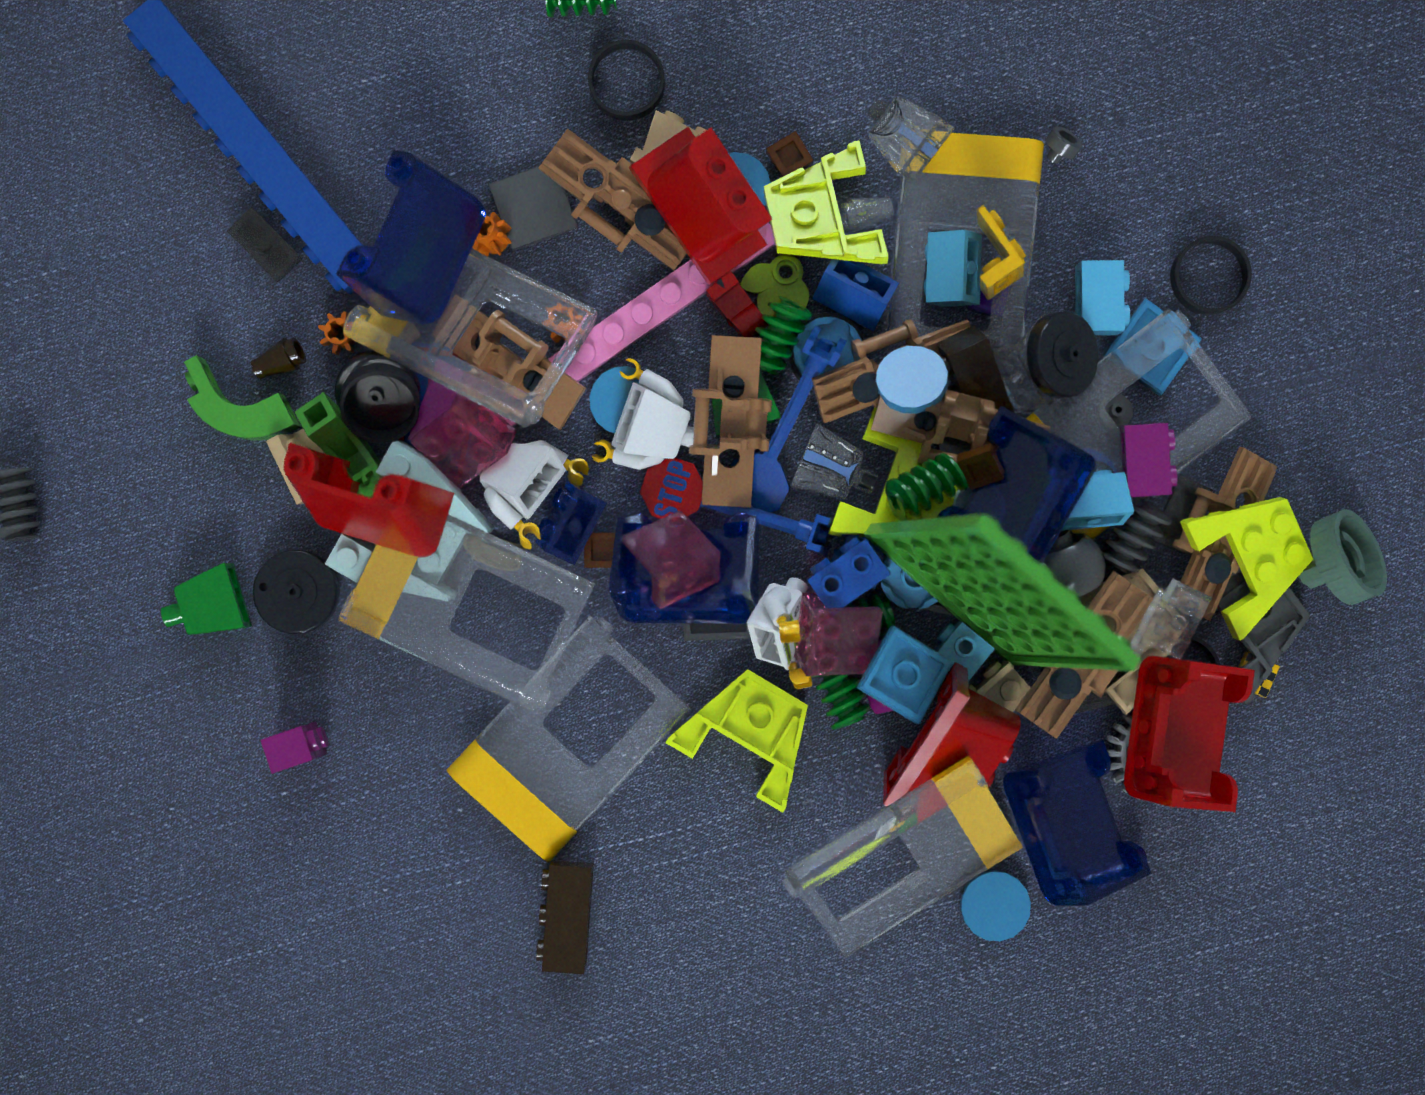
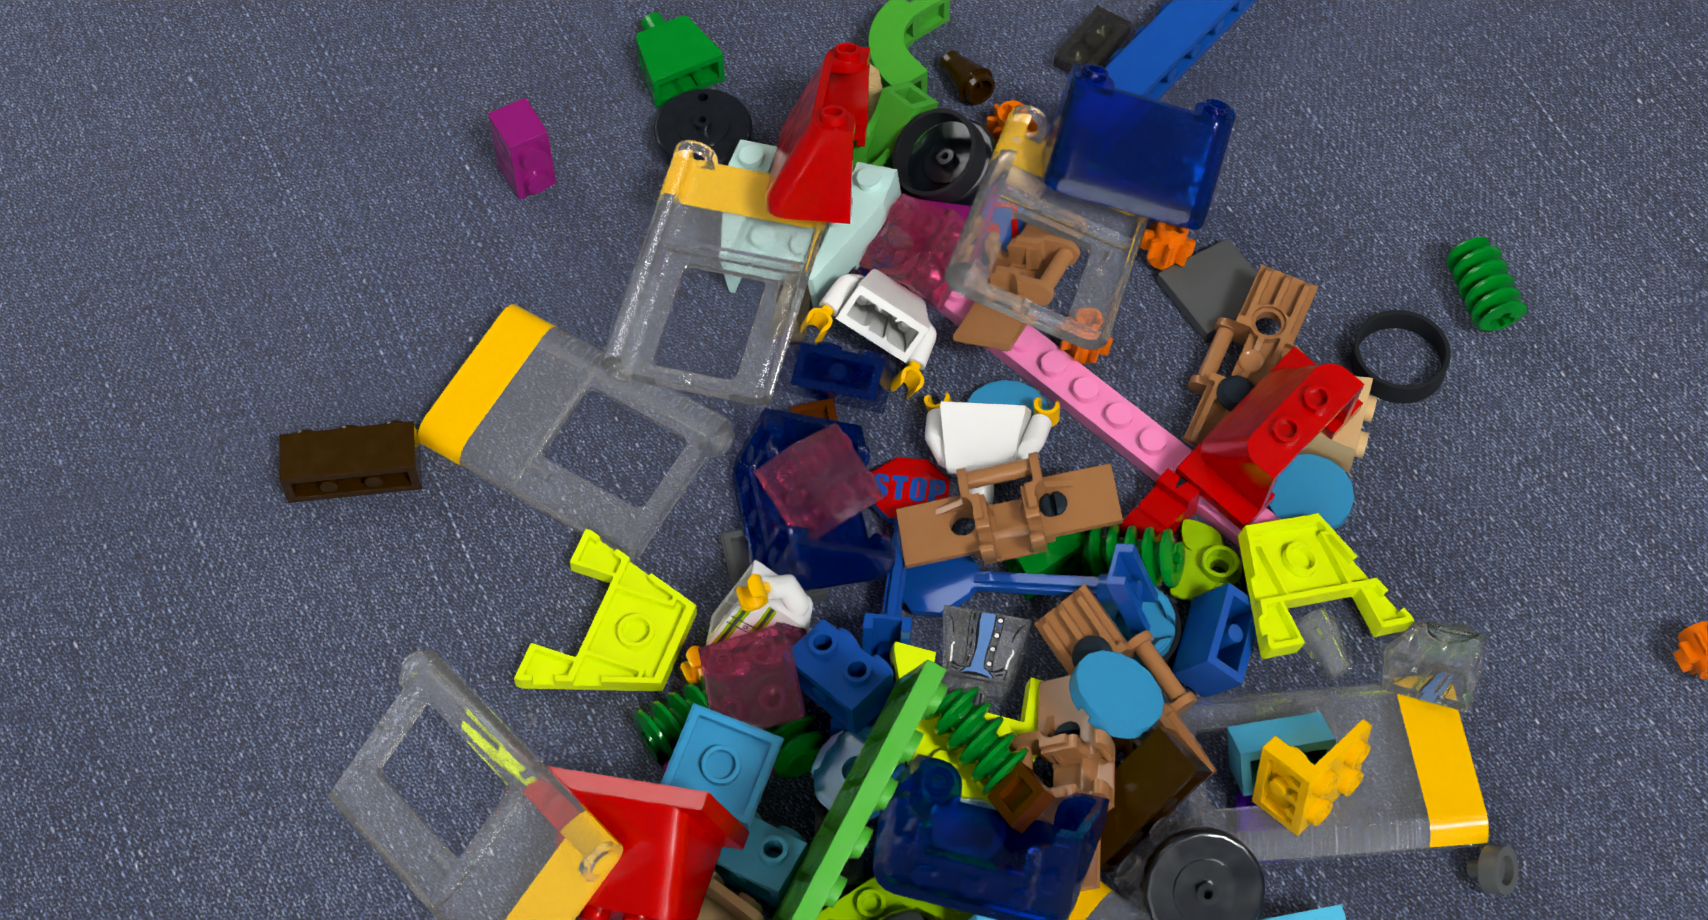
camera: 80 degrees right, 30 degrees down
reddish brown plate [766,131,814,177] -> none

